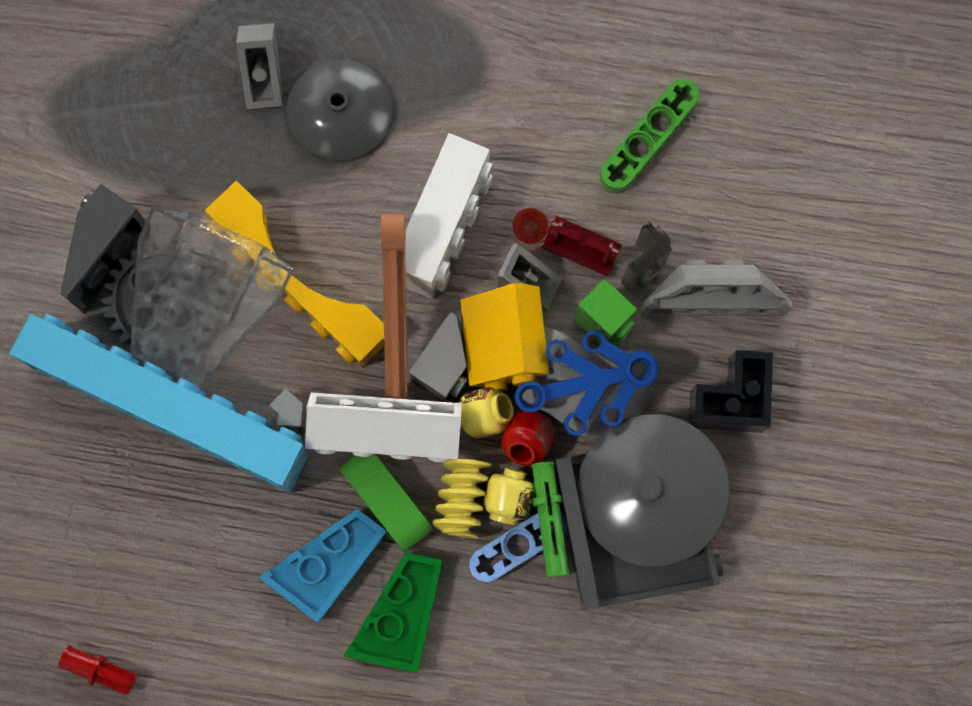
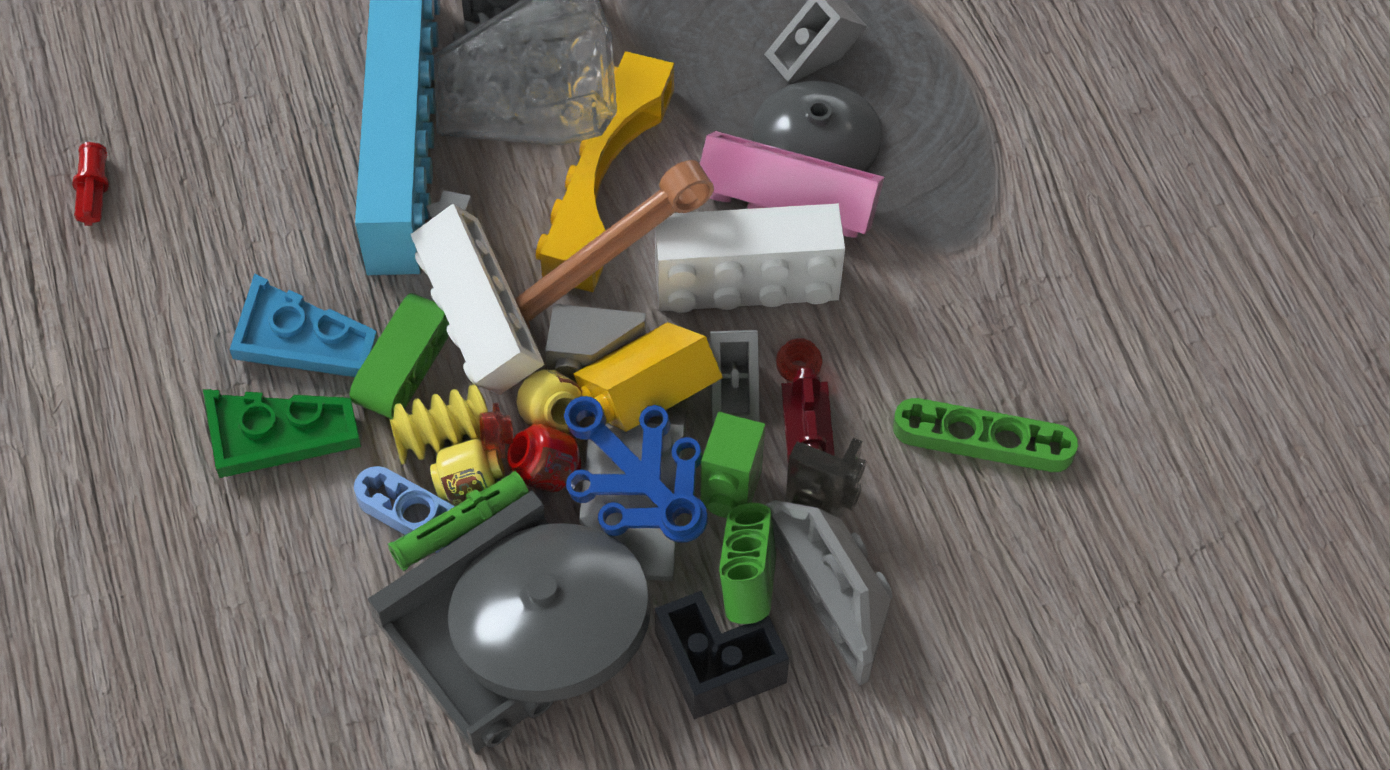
camera: 65 degrees right, 20 degrees down
none -> clear red plate [479,402,513,459]
none -> bright pink brick [700,131,884,238]
none -> bright green beam [719,502,776,624]

